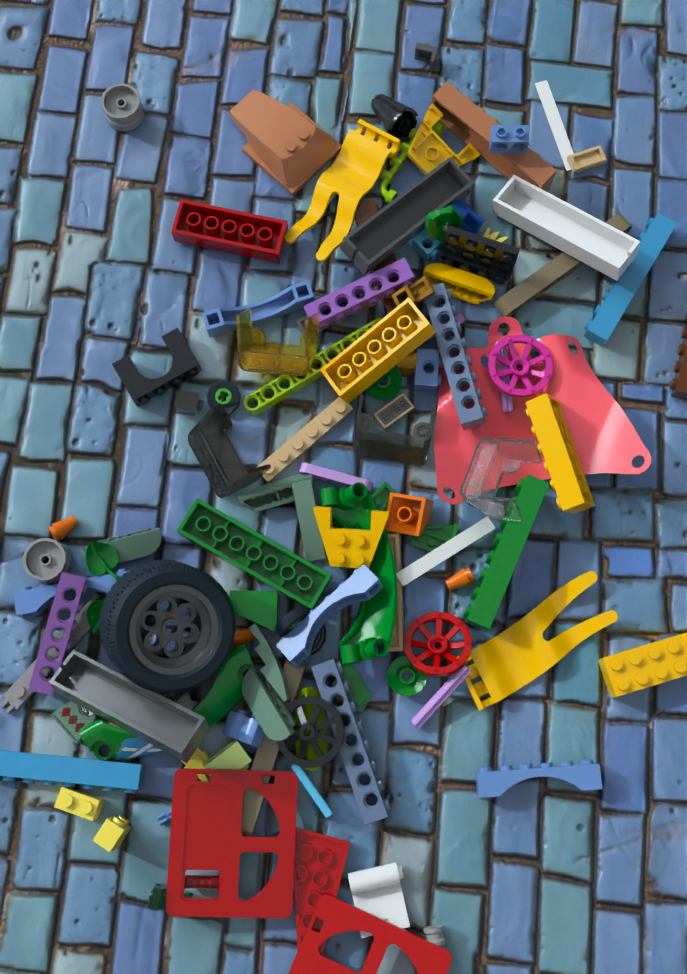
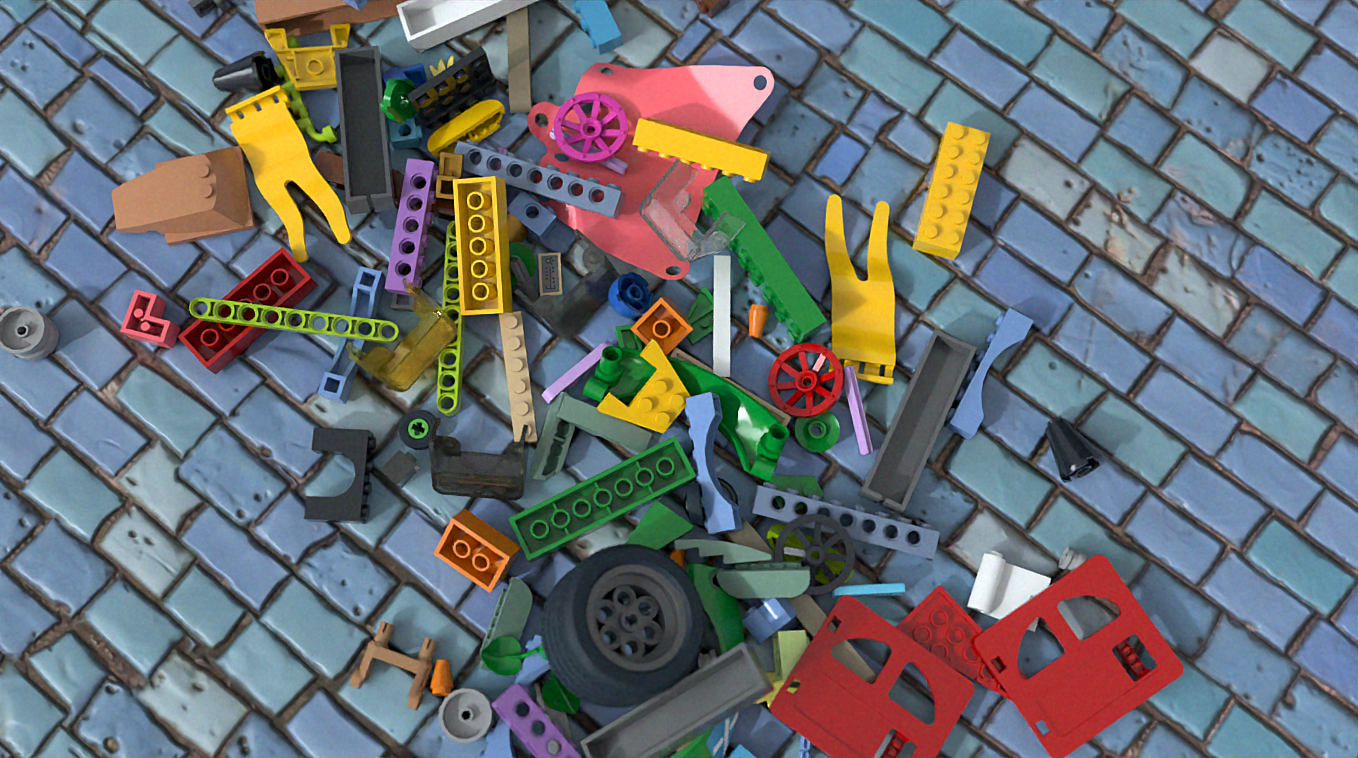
camera: 60 degrees left, 0 degrees up
none -> coral brick [120,289,181,349]
none -> lime beam [189,297,400,344]
none -> medium nougat connector [350,621,439,711]
none -> orange brick [433,509,522,593]
none -> dark grey axle [510,259,540,302]
none -> blue cylinder [608,272,654,318]
none -> dark grey piece [858,329,977,514]
none -> black cone [1045,417,1104,483]

